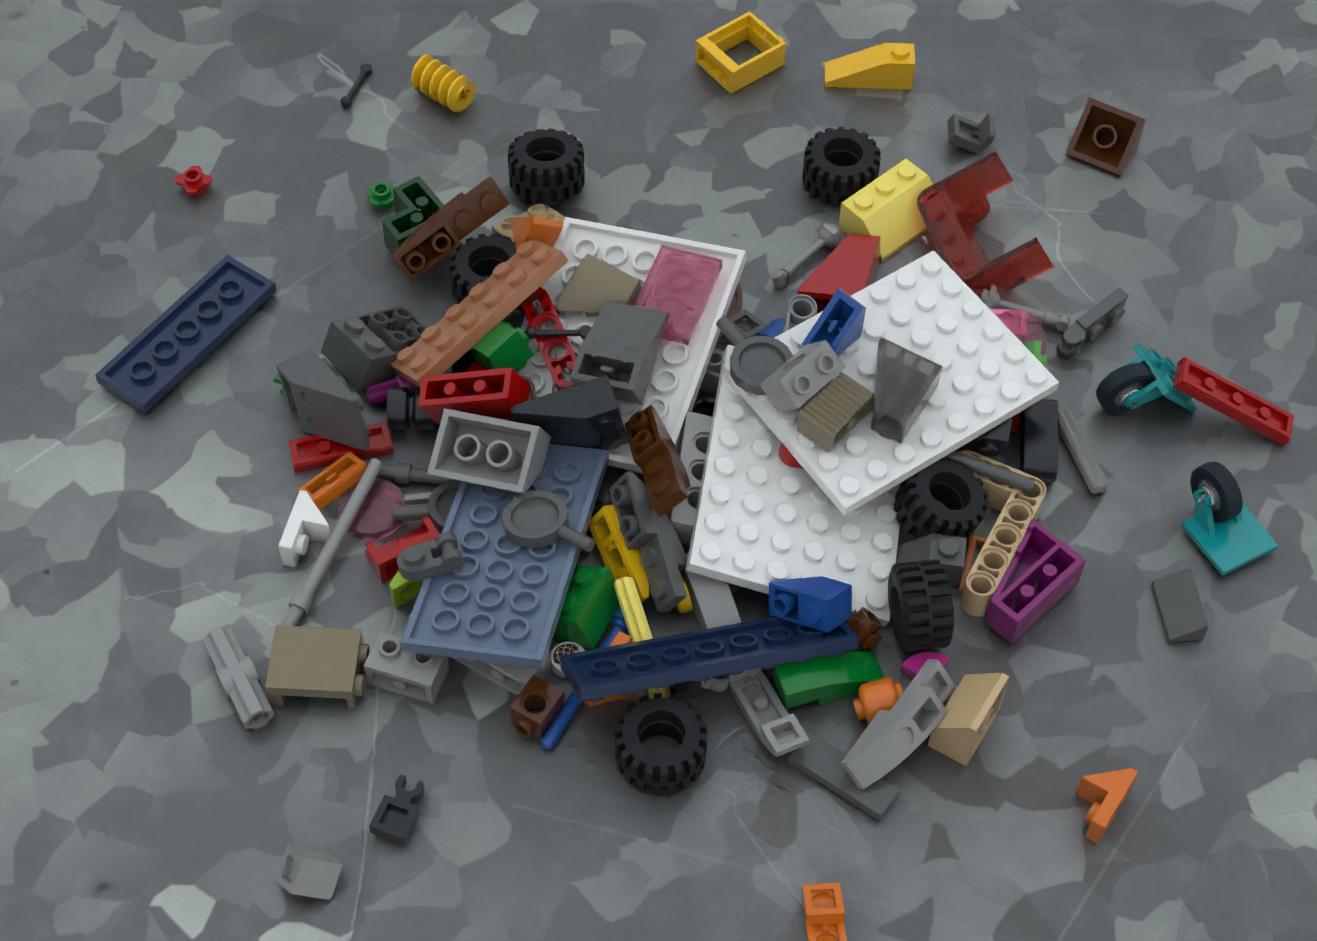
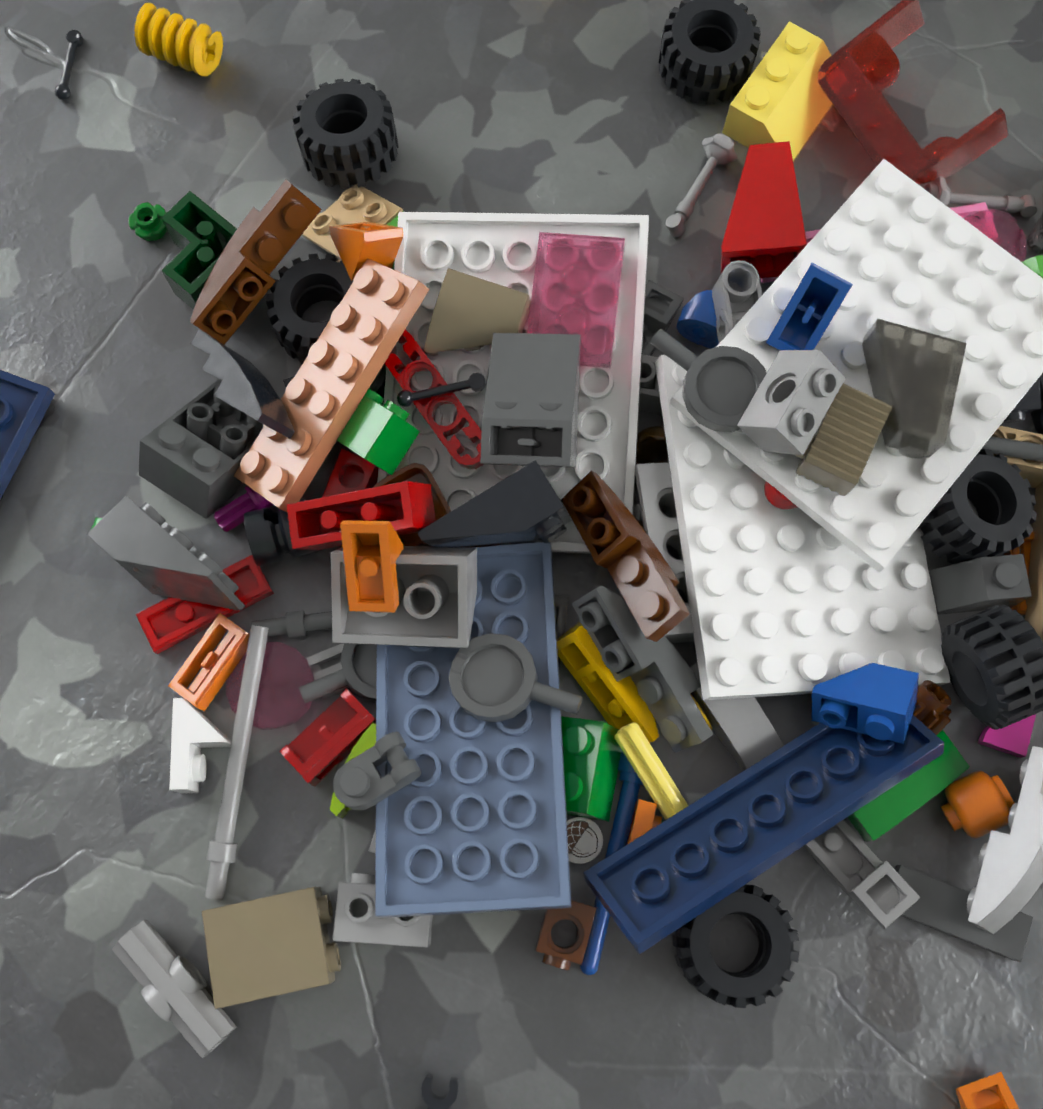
camera: 15 degrees left, 20 degrees up
none -> slope [191,330,295,439]
none -> orange slope [340,520,403,613]

